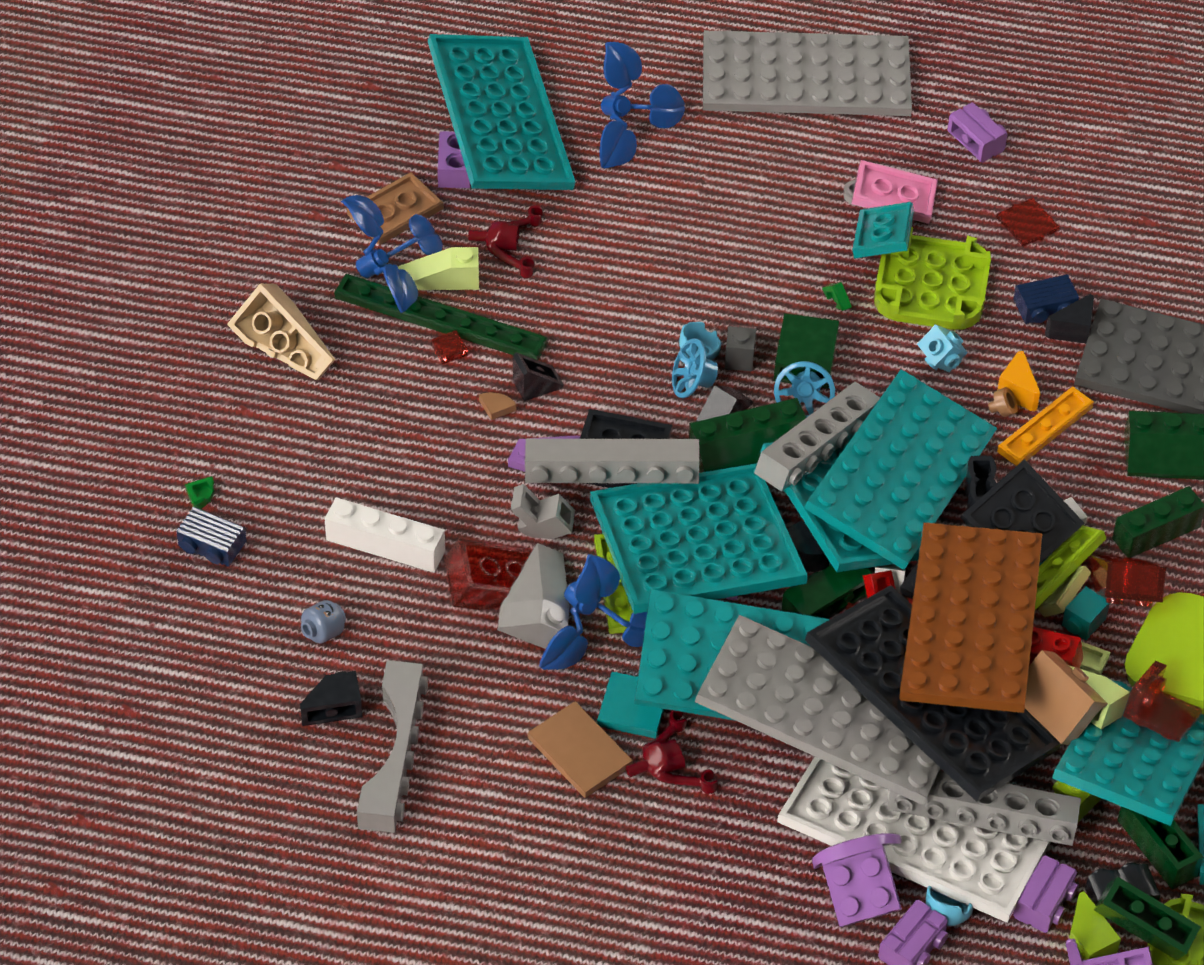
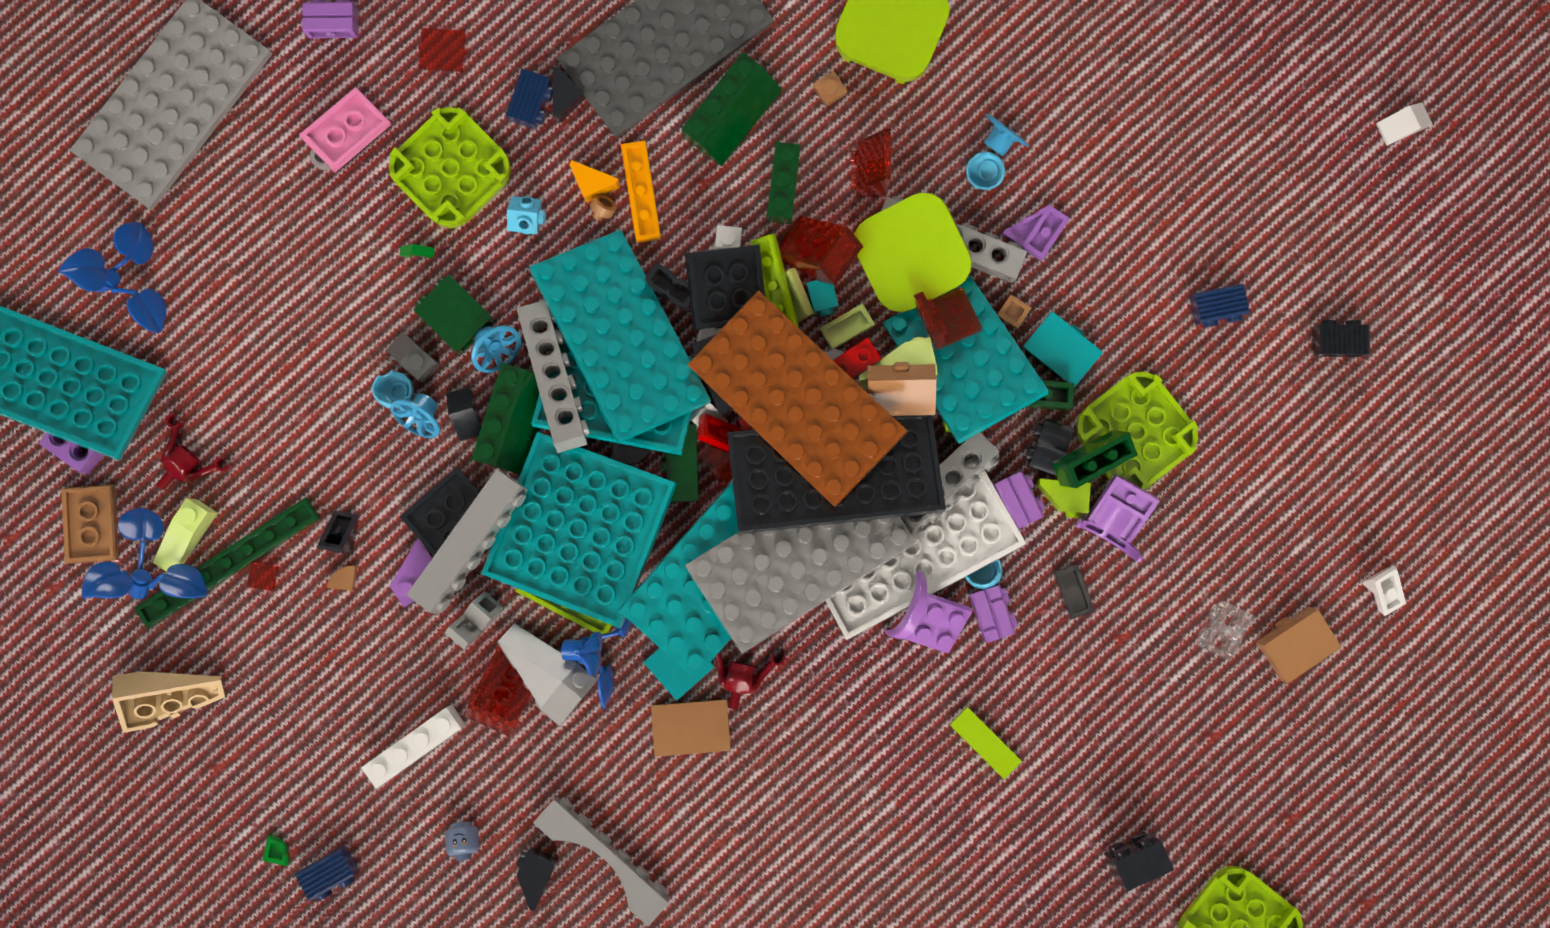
camera: 60 degrees left, 35 degrees up
teal tile [852,202,914,259] -> none

